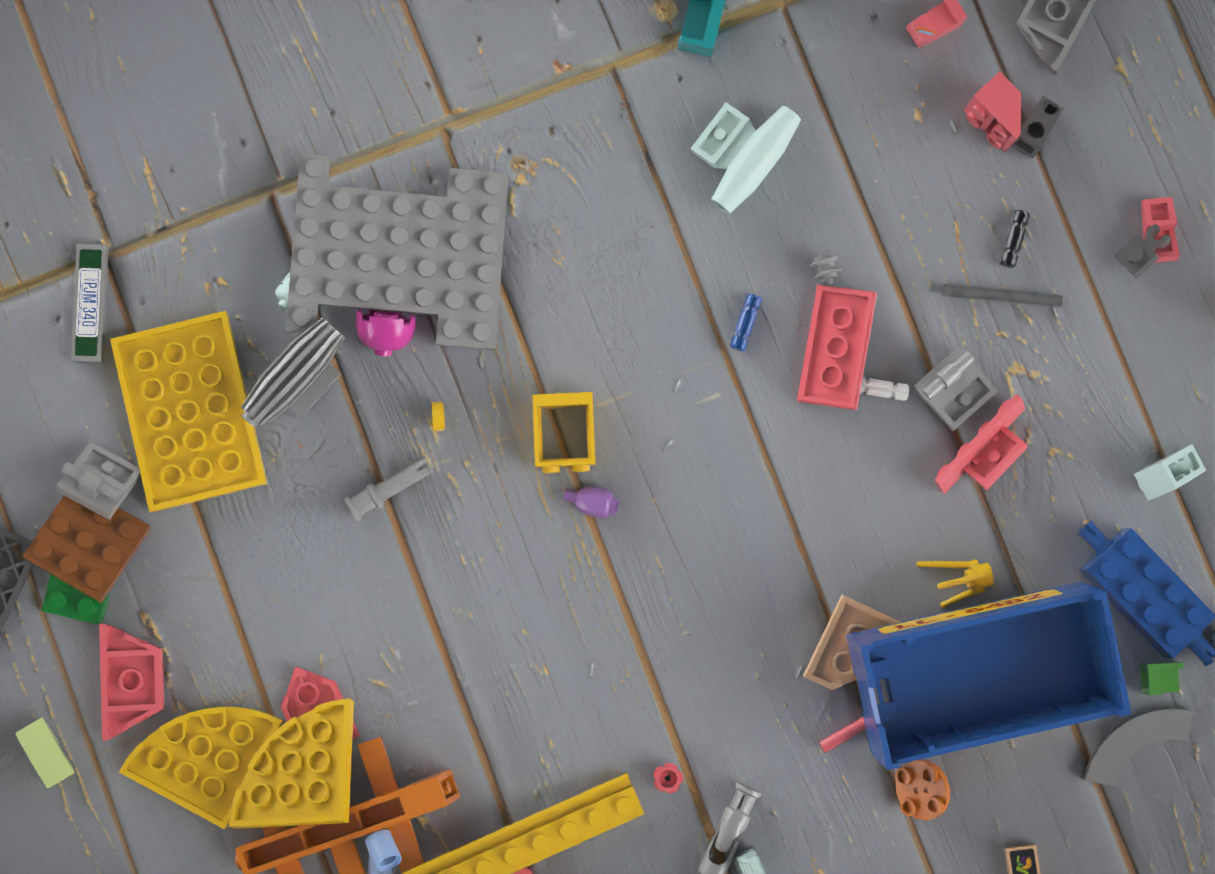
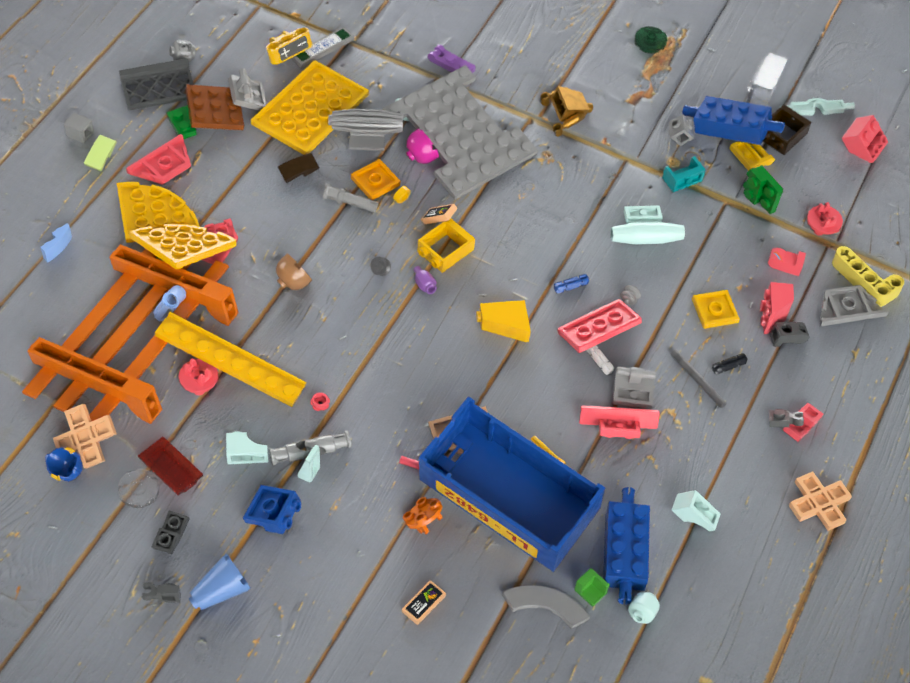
camera: 35 degrees right, 30 degrees down
none -> yellow beam [266,28,313,65]
none -> medium nougat cylinder [276,253,312,290]
none -> dark brown slope [278,153,320,183]
none -> light orange plate [351,159,401,200]
none -> flat silver wheel [370,257,391,276]
none -> light nougat tile [421,204,458,224]
none -> medium lavender plate [428,44,476,73]
none -> yellow slope [476,300,531,342]
none -> pearl gold torso [540,86,593,137]
none -> yellow tile [692,290,740,329]

